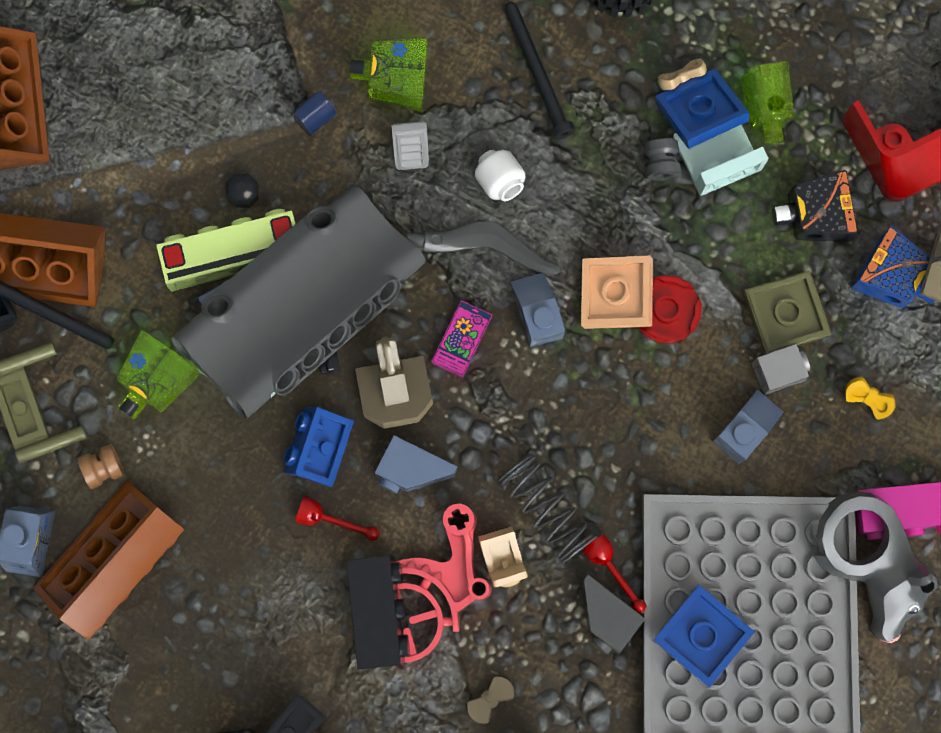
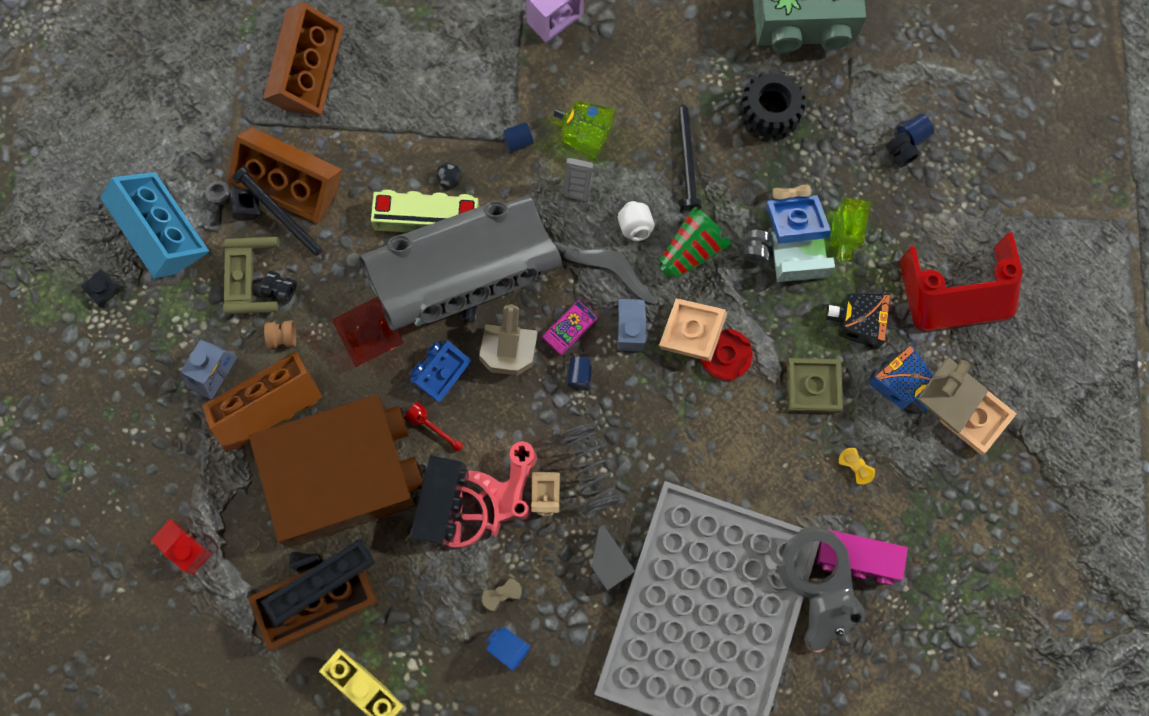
camera: 20 degrees right, 5 degrees down
clear neon green torso [117,330,201,420] -> none
sand blue slope [375,435,457,494] -> none
red hinge [582,534,647,614] -> none
blue plate [652,585,755,688] -> none
sand blue slope [713,389,784,464] -> none
light grey brick [751,344,810,395] -> none
none -> reddish brown brick [249,394,424,549]
none -> black wheel [260,271,297,305]
none -> clear red slope [331,296,404,367]
none -> dark blue brick [568,357,592,390]
none -> green cone [659,207,731,279]

